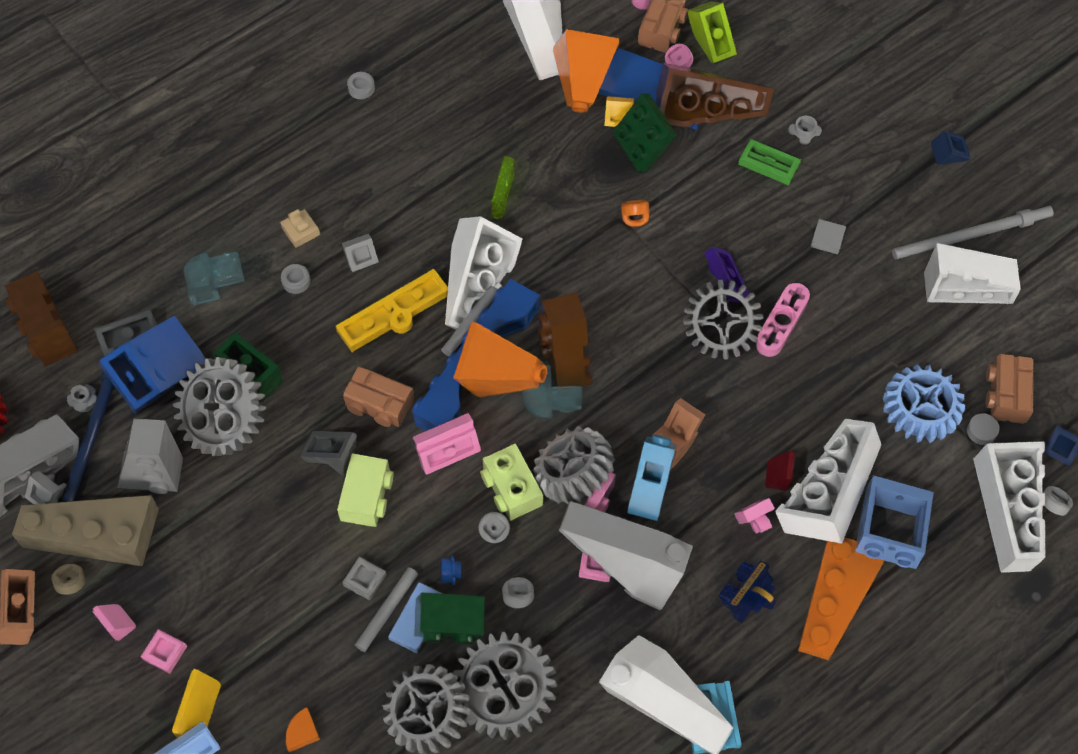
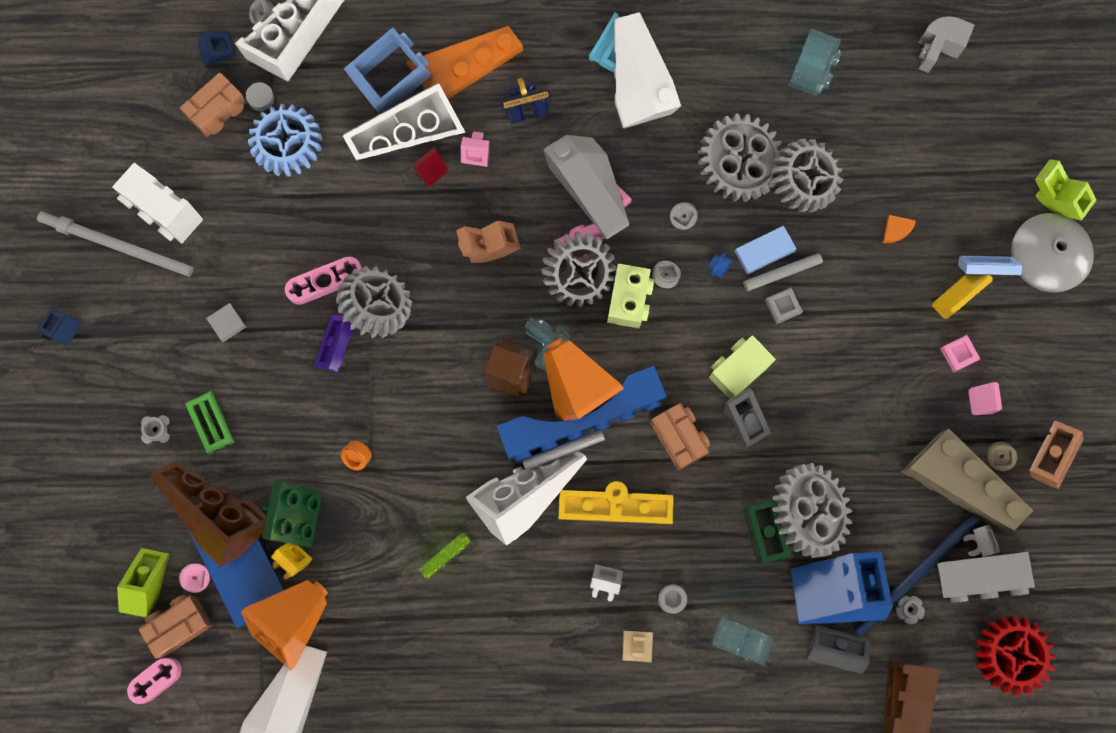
camera: 145 degrees left, 15 degrees up
light grey wedge [117,419,183,494] -> none
bright pink plate [413,413,481,475] -> none
dark green brick [414,592,485,645] -> none
dark azure brick [627,434,677,521] -> none

